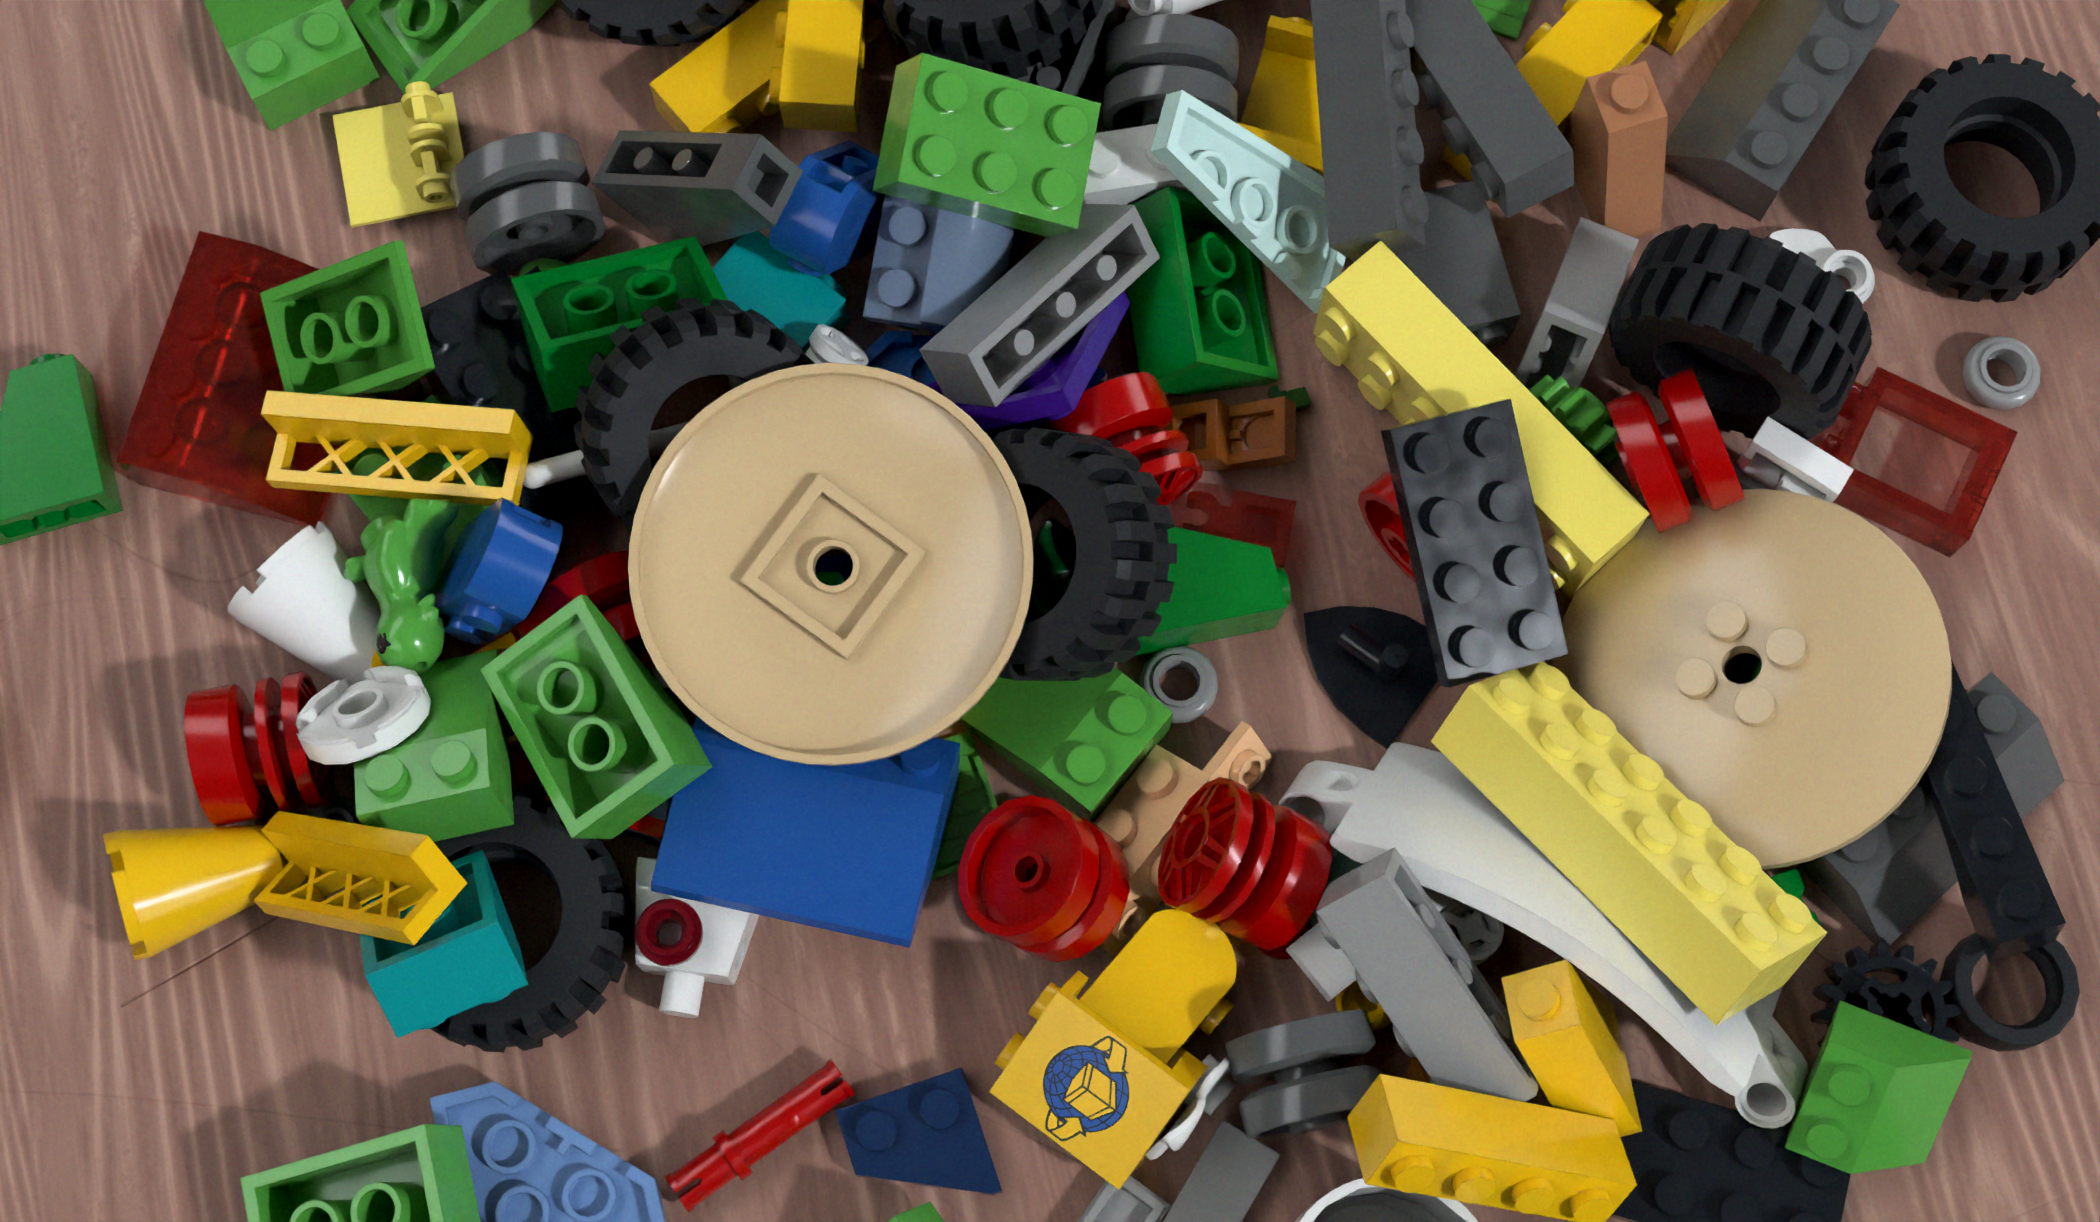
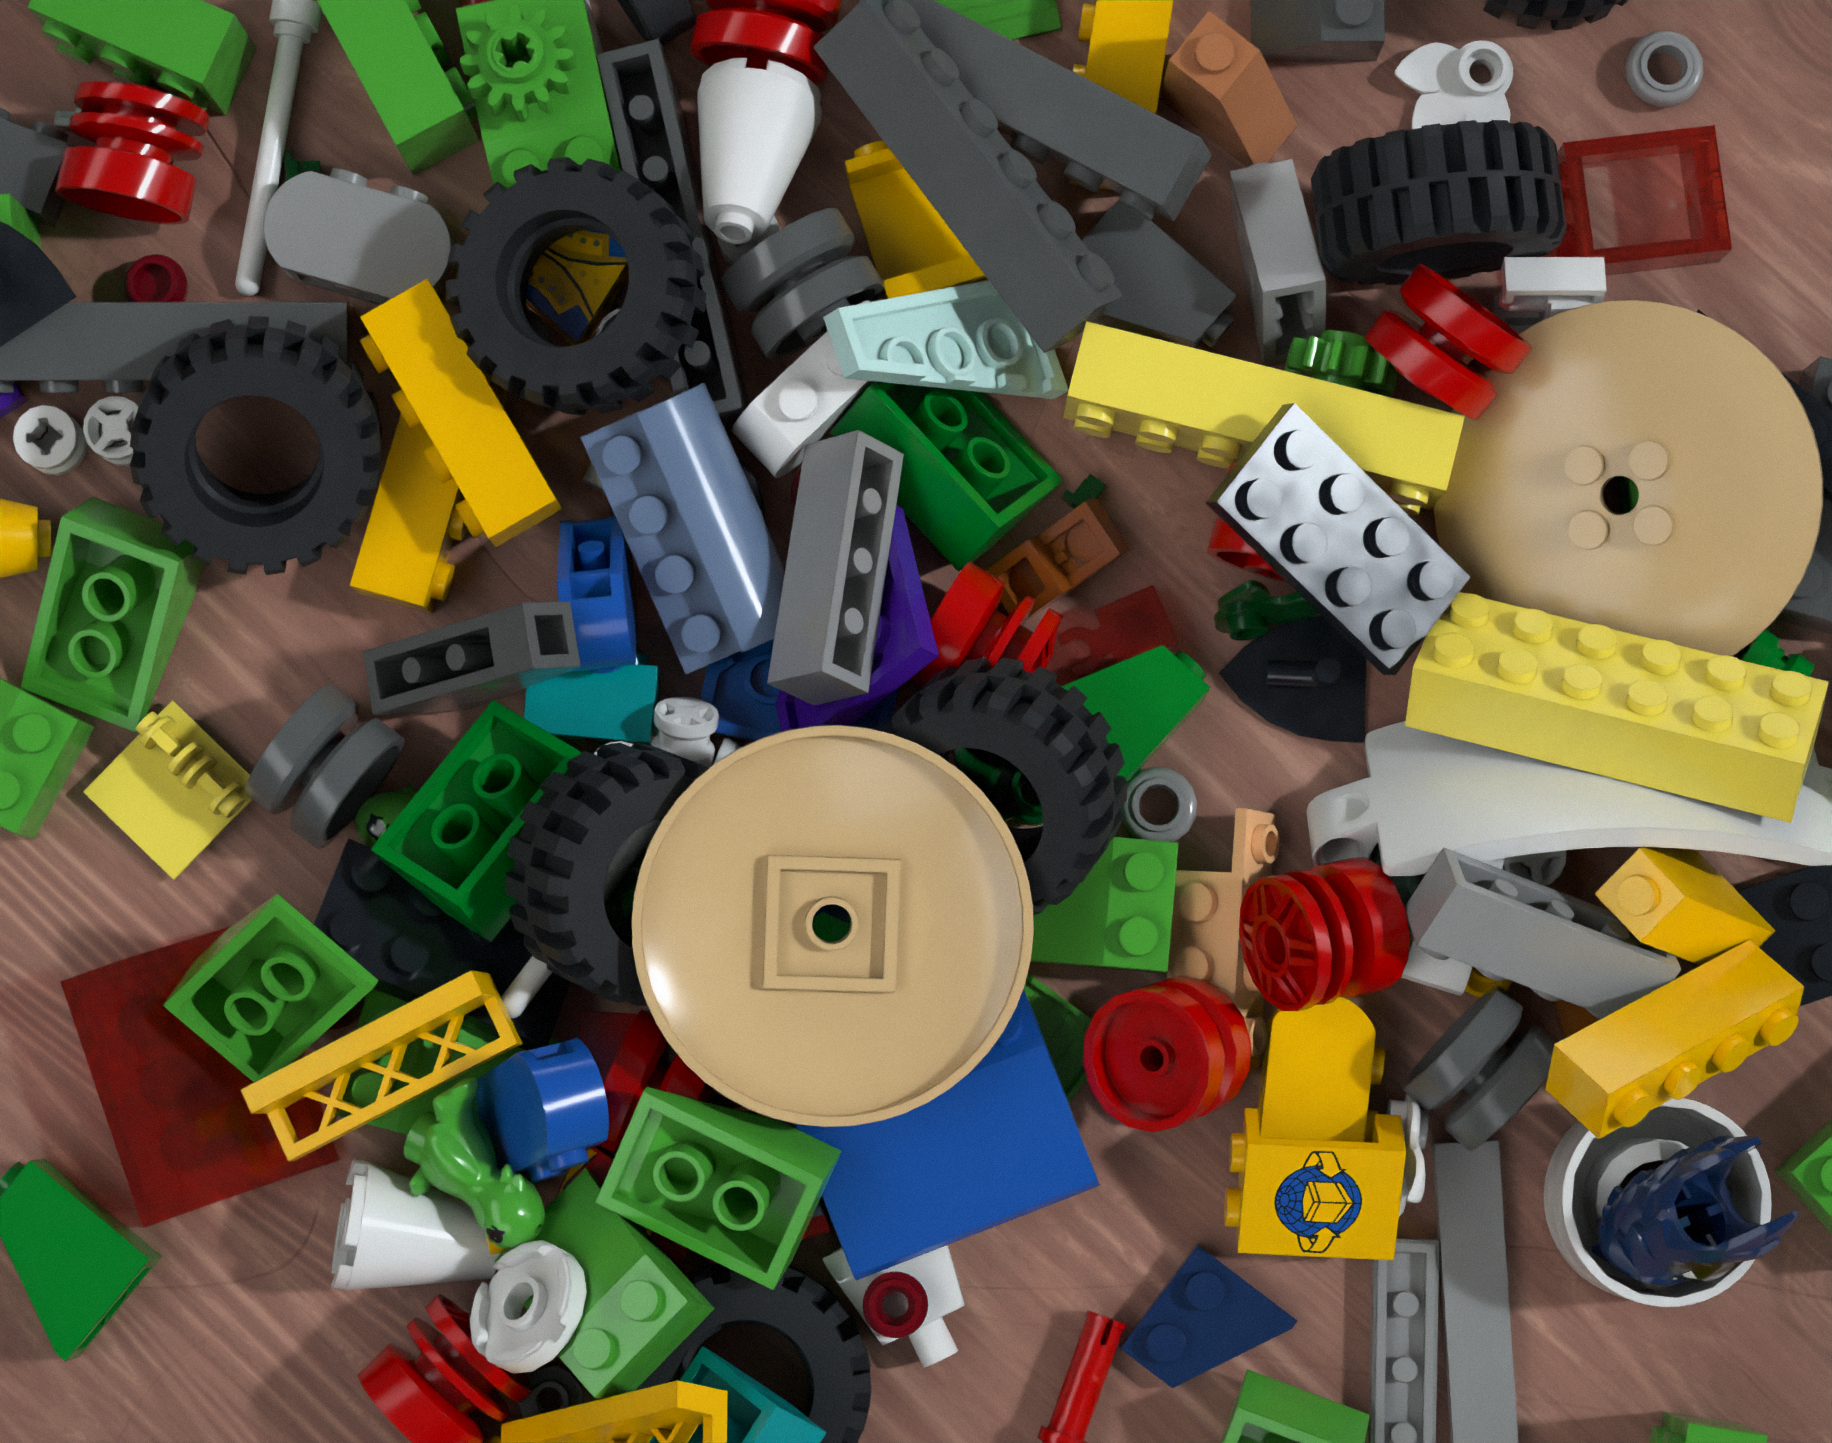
camera: 30 degrees left, 10 degrees up
bright green brick [873,53,1101,237] -> none
none -> dark green plate [1214,580,1319,641]

